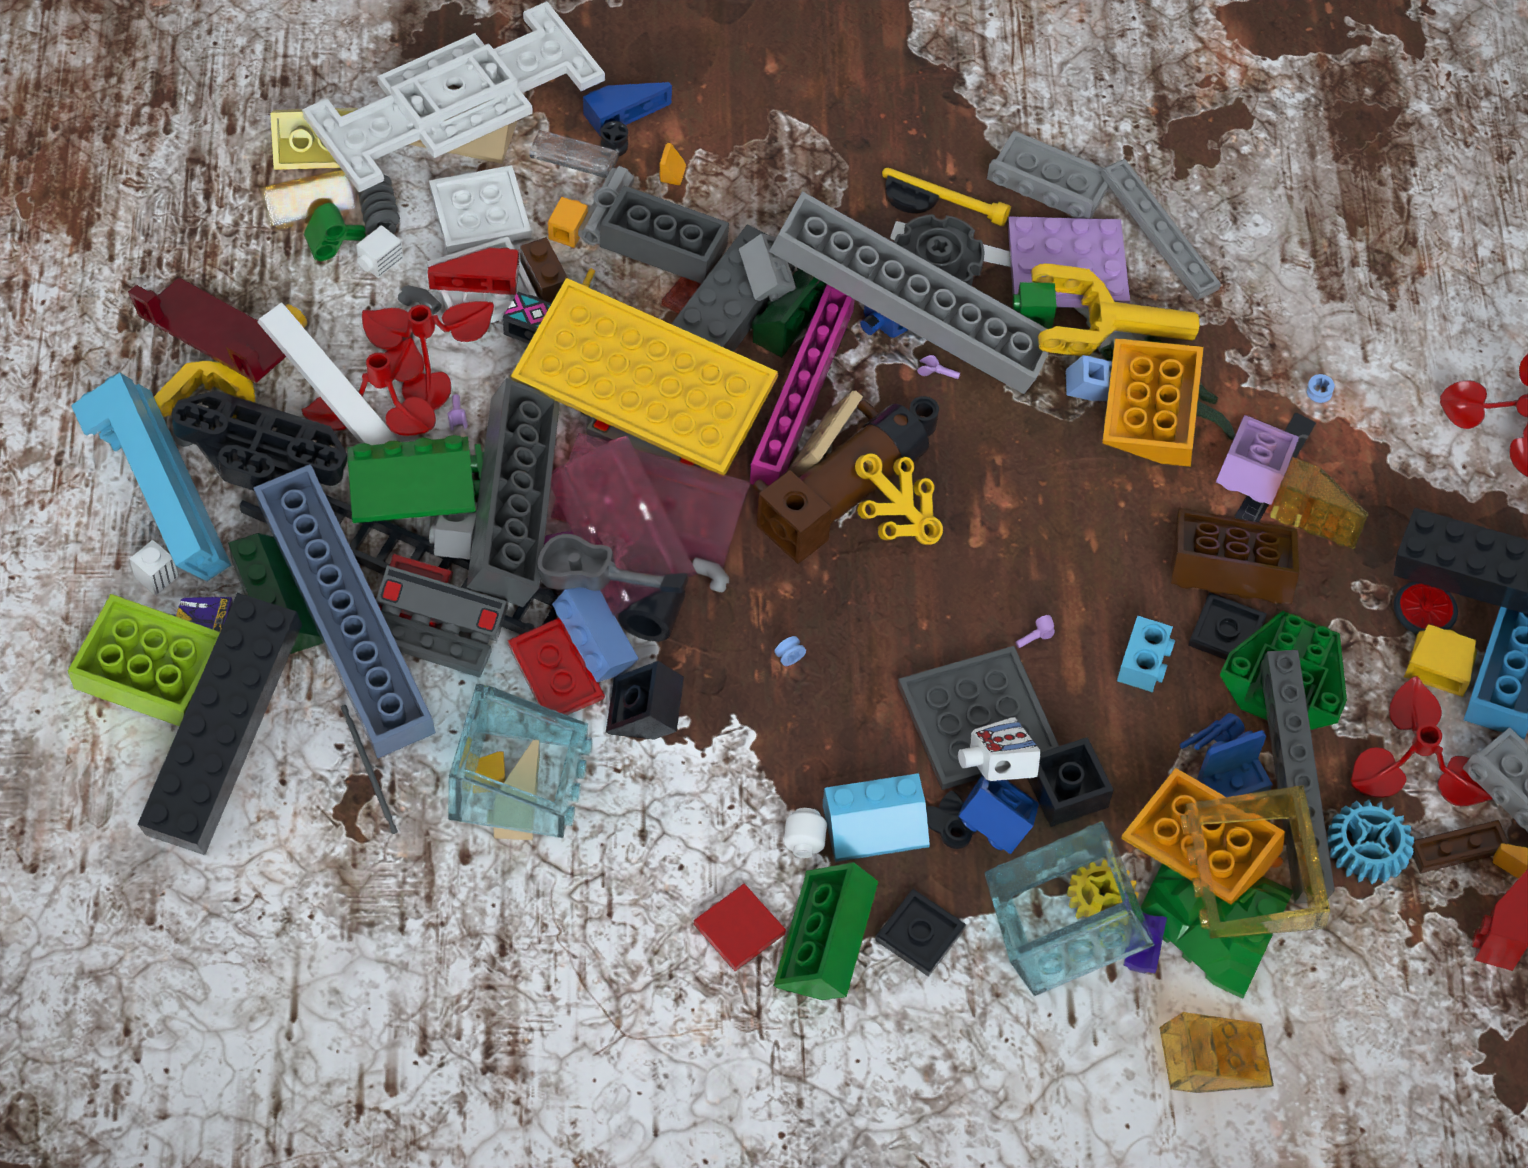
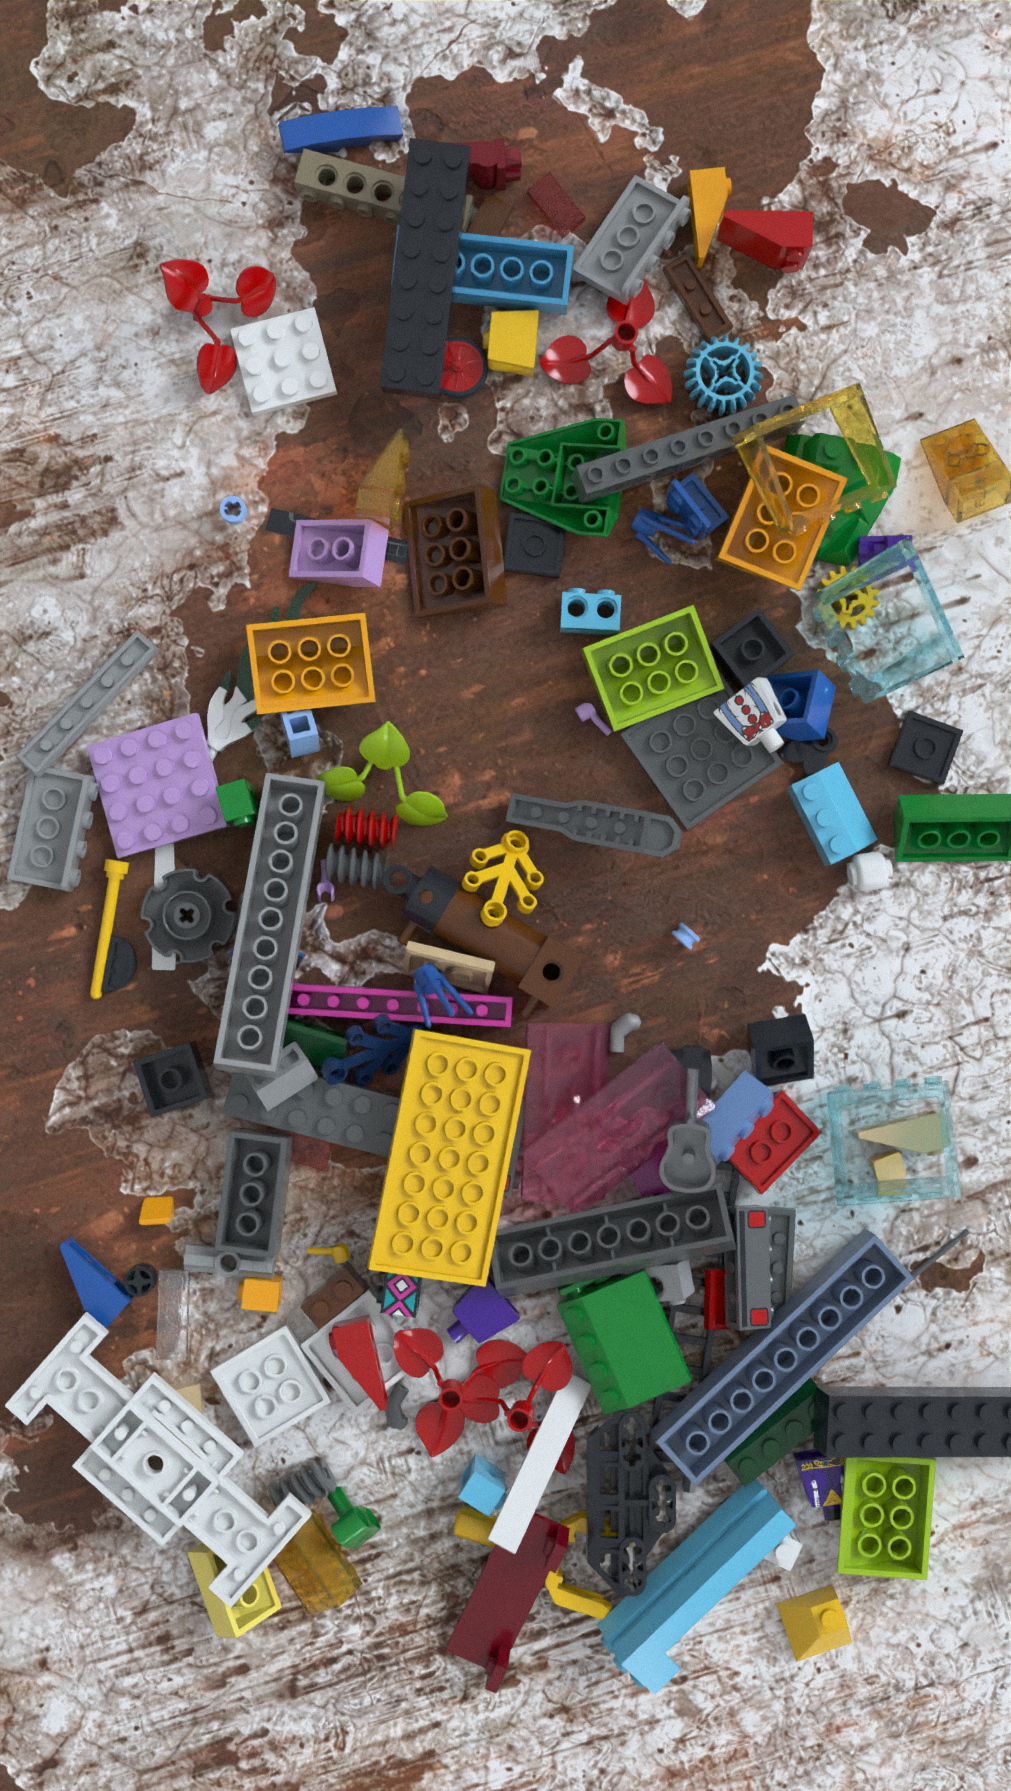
camera: 100 degrees left, 30 degrees up
white brick [356,225,403,278] -> none
lavender hand [448,394,468,430] -> none
red tile [694,883,786,971] -> none
yellow piece [1031,263,1200,356] -> none
none -> black brick [133,1040,214,1118]
none -> white plate [230,307,338,416]
none -> lime plant [316,721,448,826]
none -> dark blue plant [321,1014,428,1086]
none -> dark grey piece [325,843,389,890]
none -> red piece [335,805,398,850]
none -> blue plant [413,963,473,1028]
none -> dark purple torso [446,1275,520,1343]
none -> medium azure brick [458,1453,507,1517]
none -> dark grey piece [505,793,683,859]
none -> lime slope [580,605,725,732]
none -> yellow slope [776,1585,852,1662]

